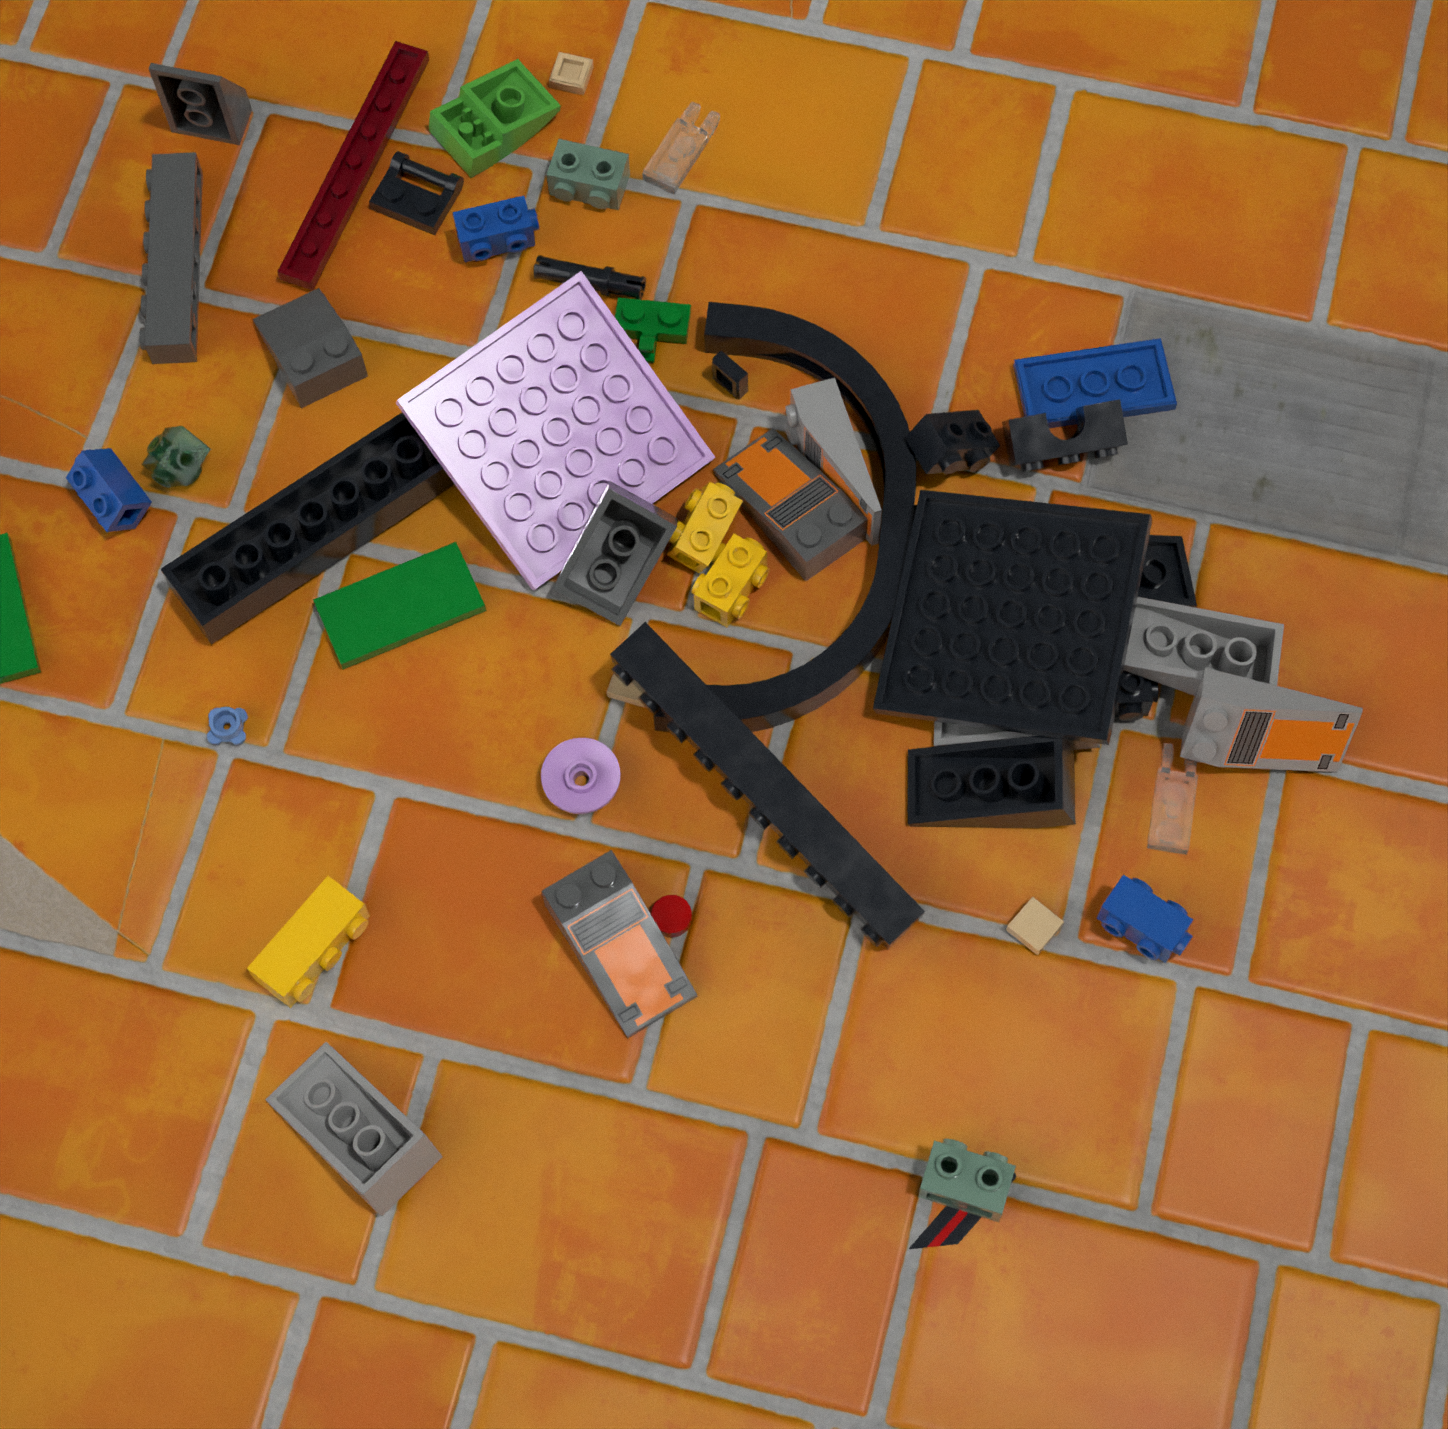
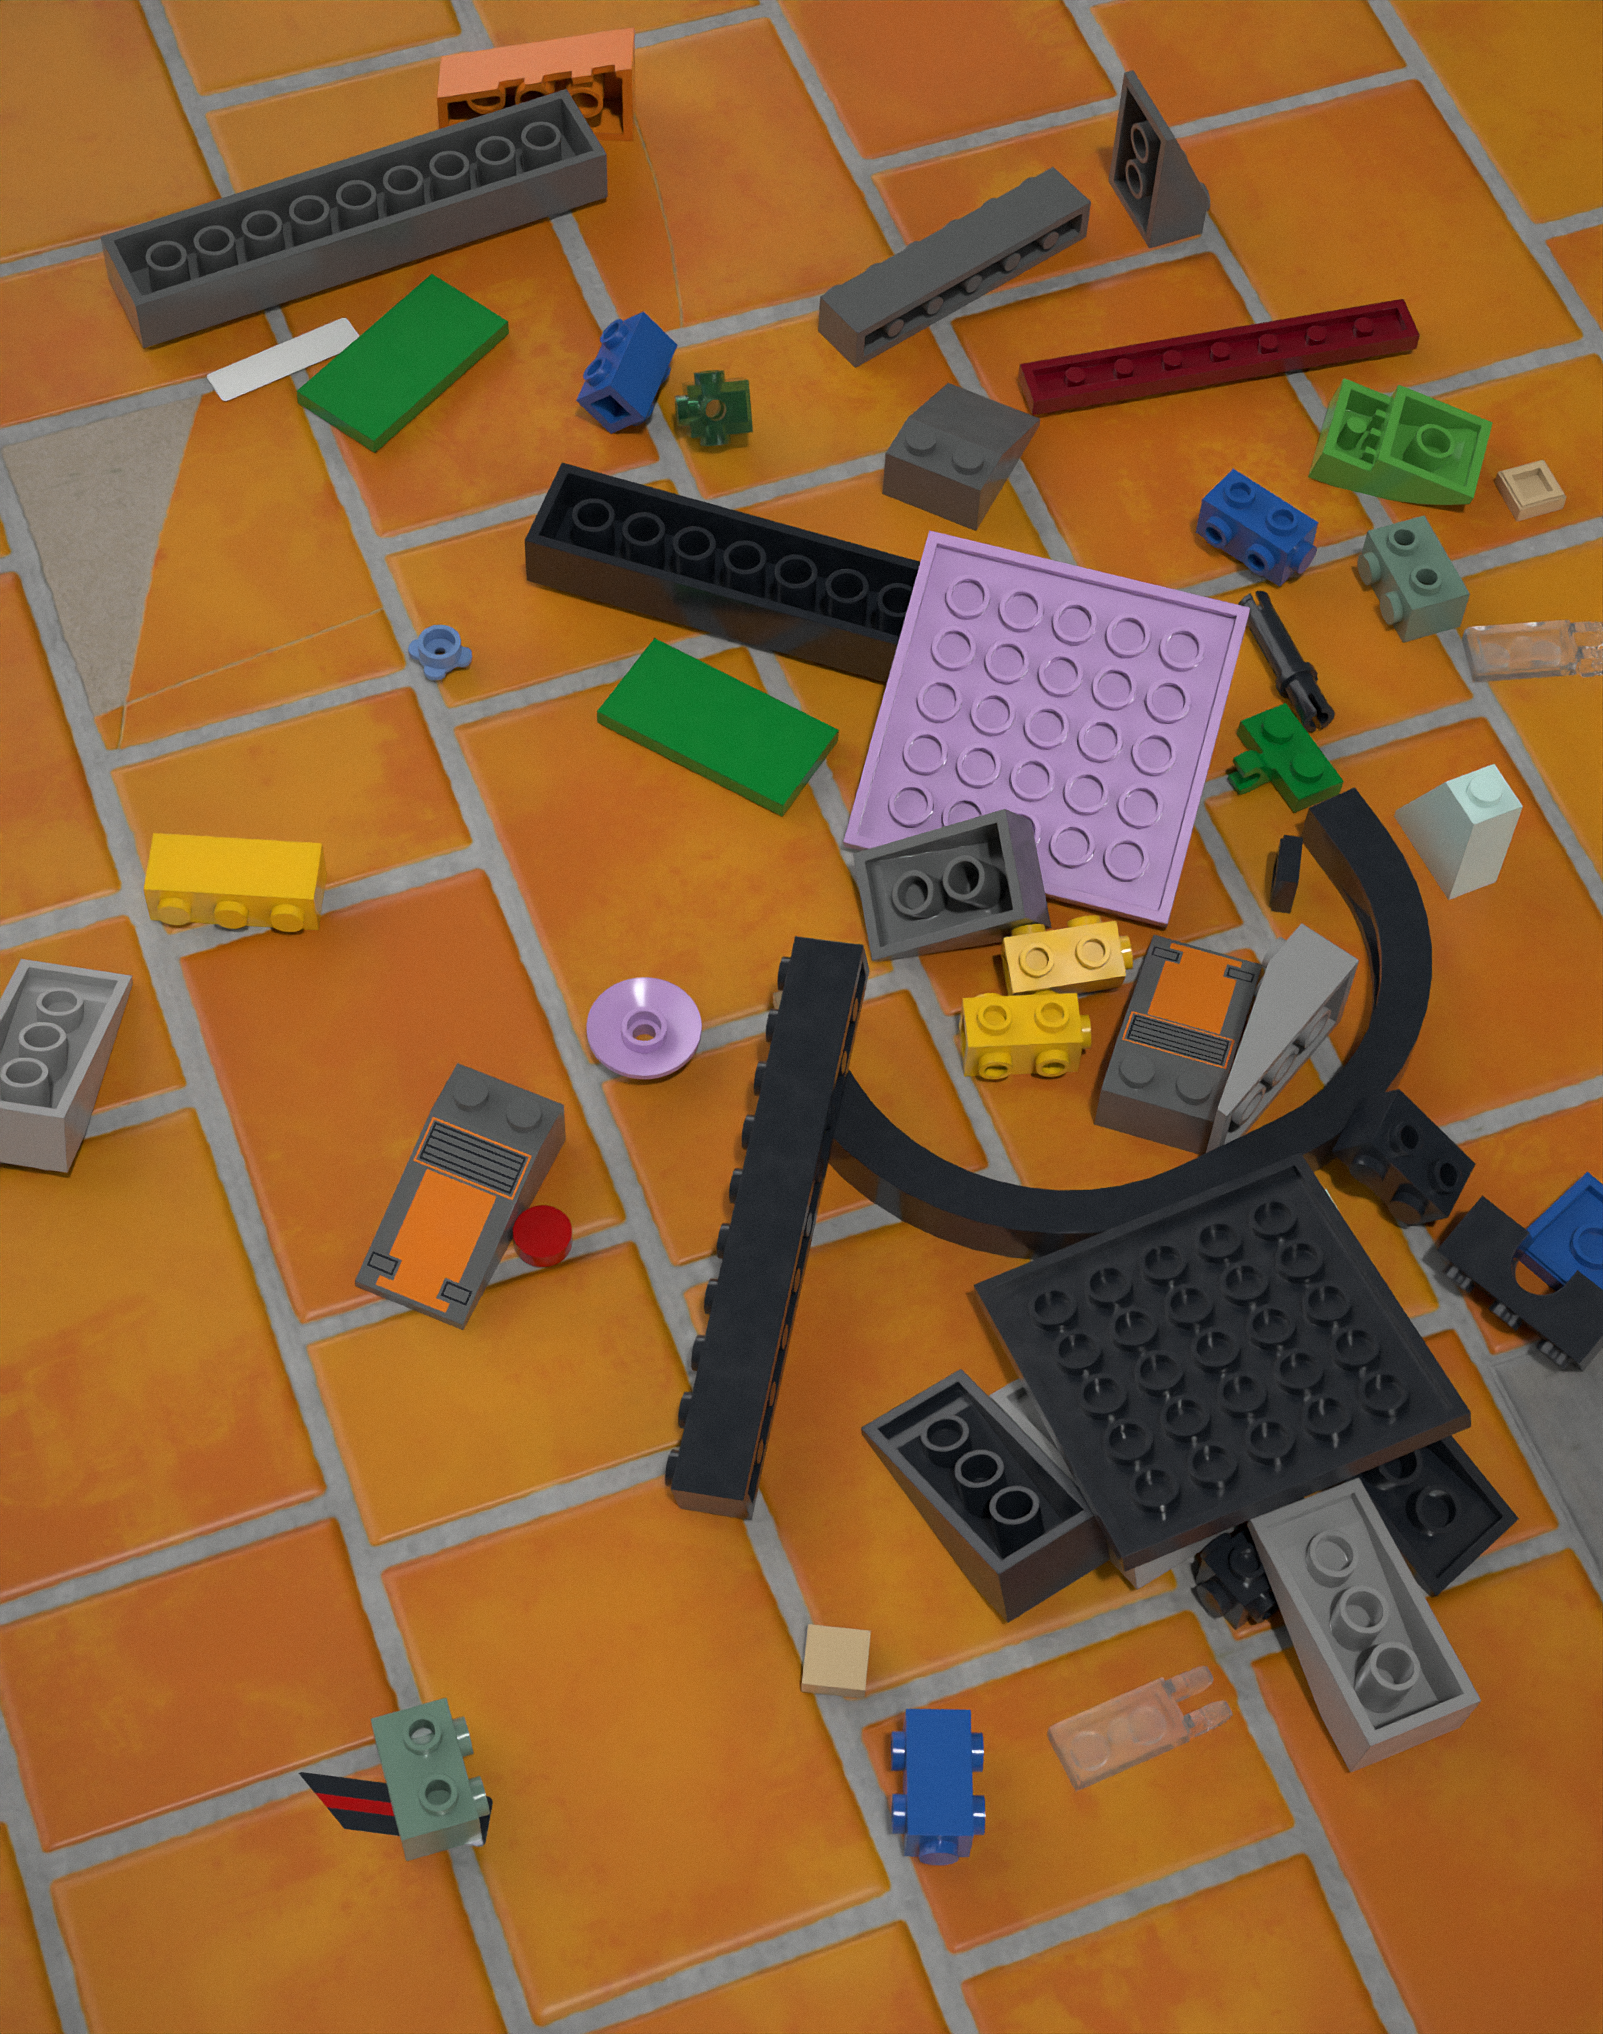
camera: 50 degrees right, 10 degrees down
black plate [369,151,464,235] -> none
light grey slope [1180,667,1363,772] -> none
none -> light aqua slope [1394,764,1523,900]

